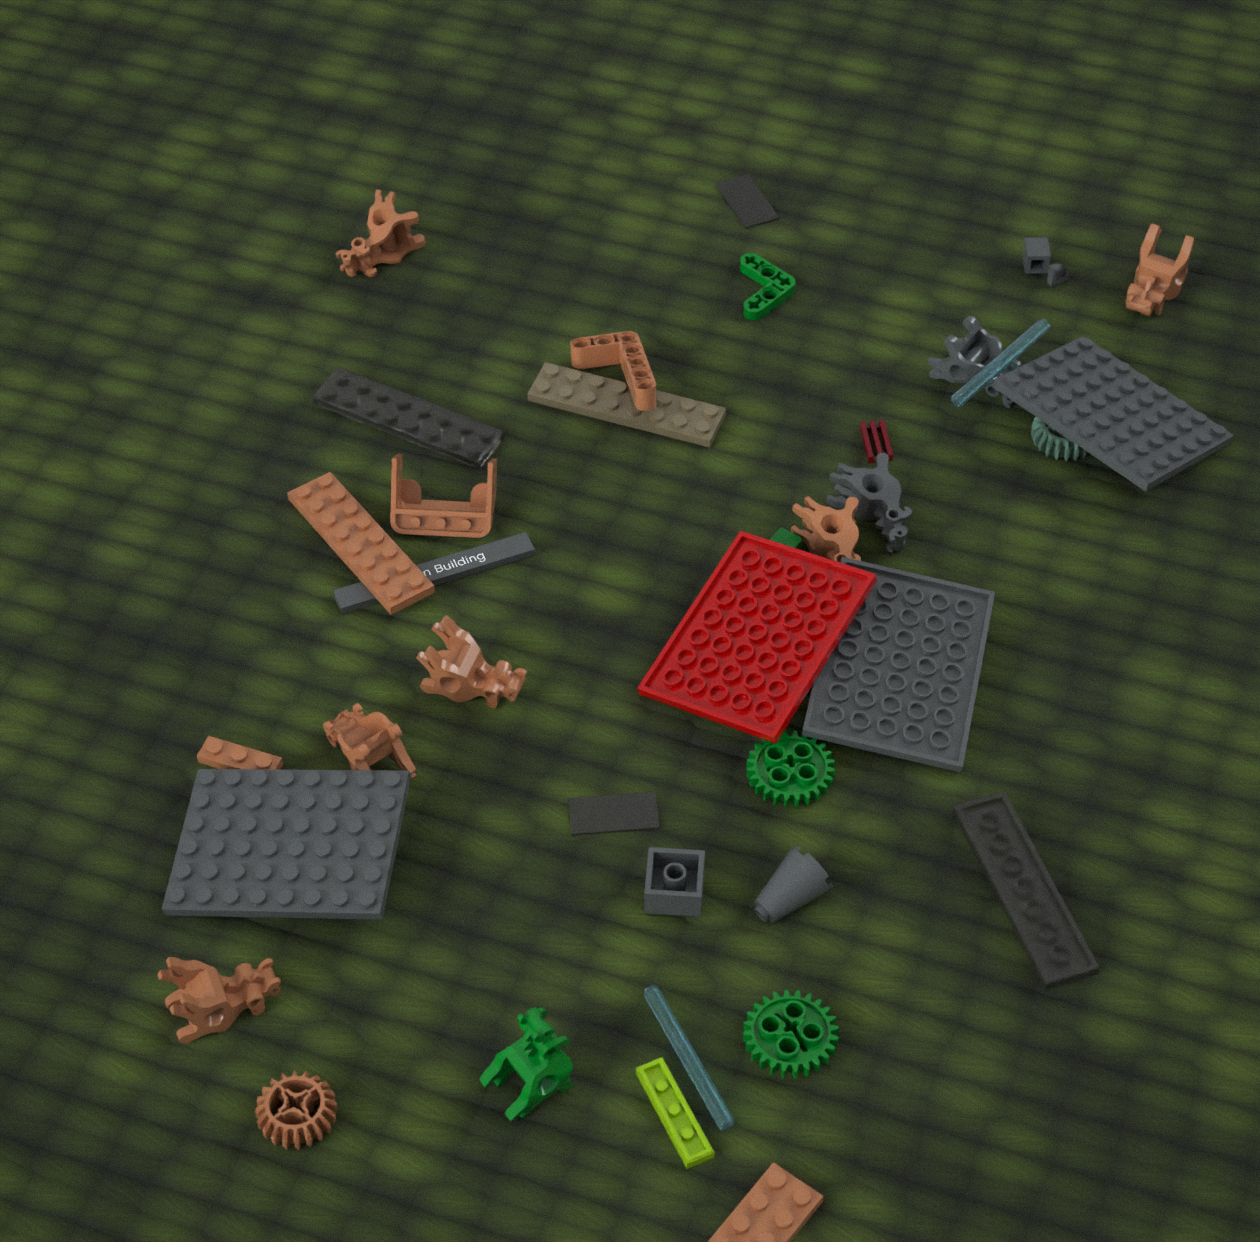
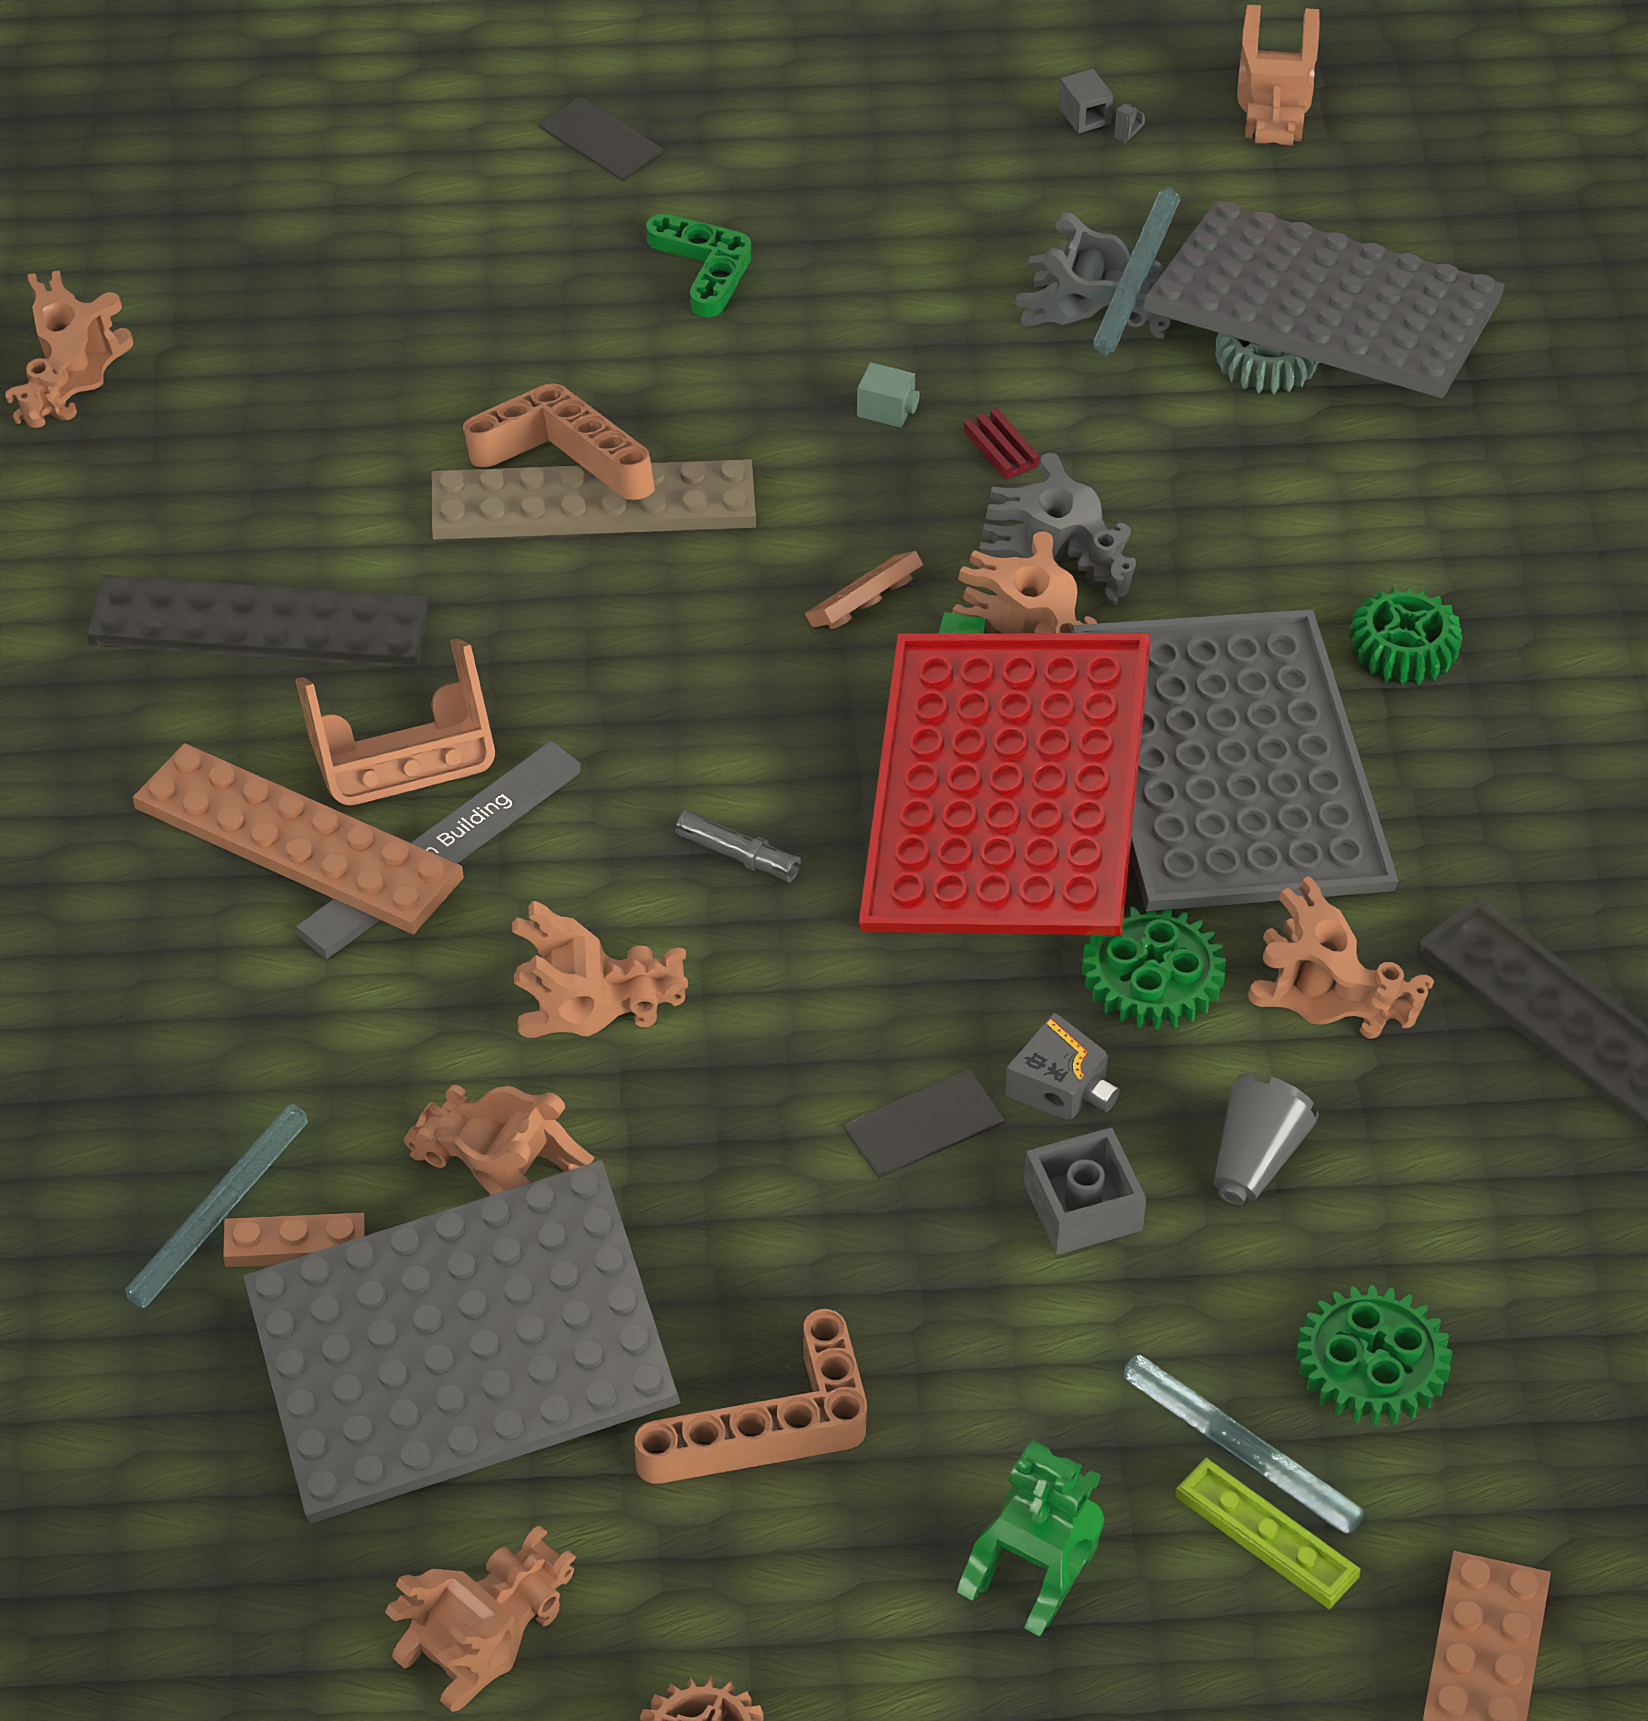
camera: 25 degrees left, 0 degrees up
none -> clear light blue axle [125,1103,308,1308]
none -> nougat beam [635,1309,867,1484]
none -> dark grey pin [675,810,801,883]
none -> nougat plate [805,551,923,629]
none -> sand green brick [857,362,920,428]
none -> dark grey torso [1005,1013,1120,1120]
none -> nougat animal [1248,876,1434,1039]
none -> green gear [1349,586,1462,686]

